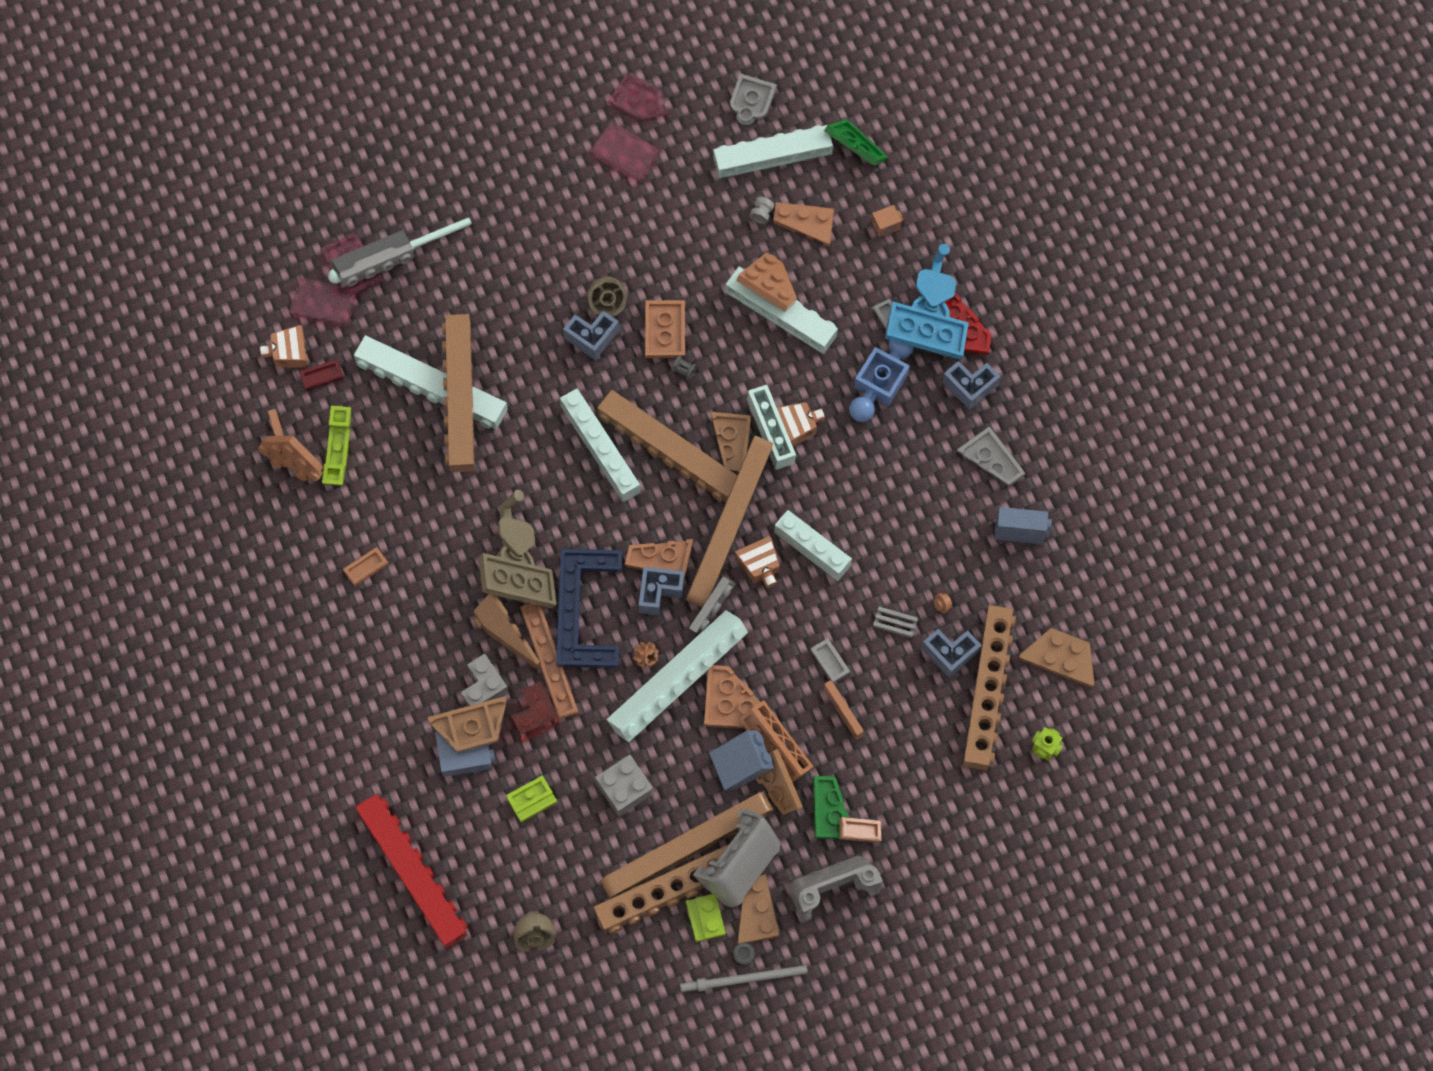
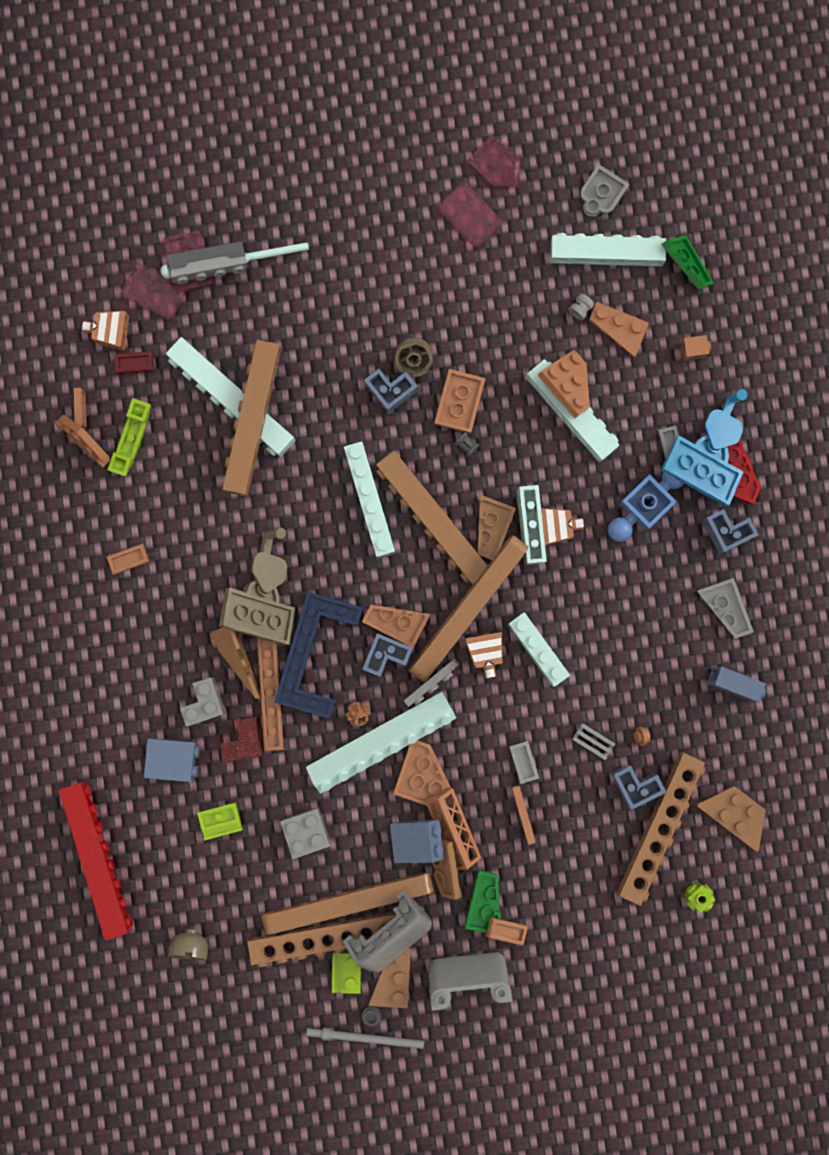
camera: 15 degrees right, 15 degrees up
medium nougat wing [428,696,507,753] -> none

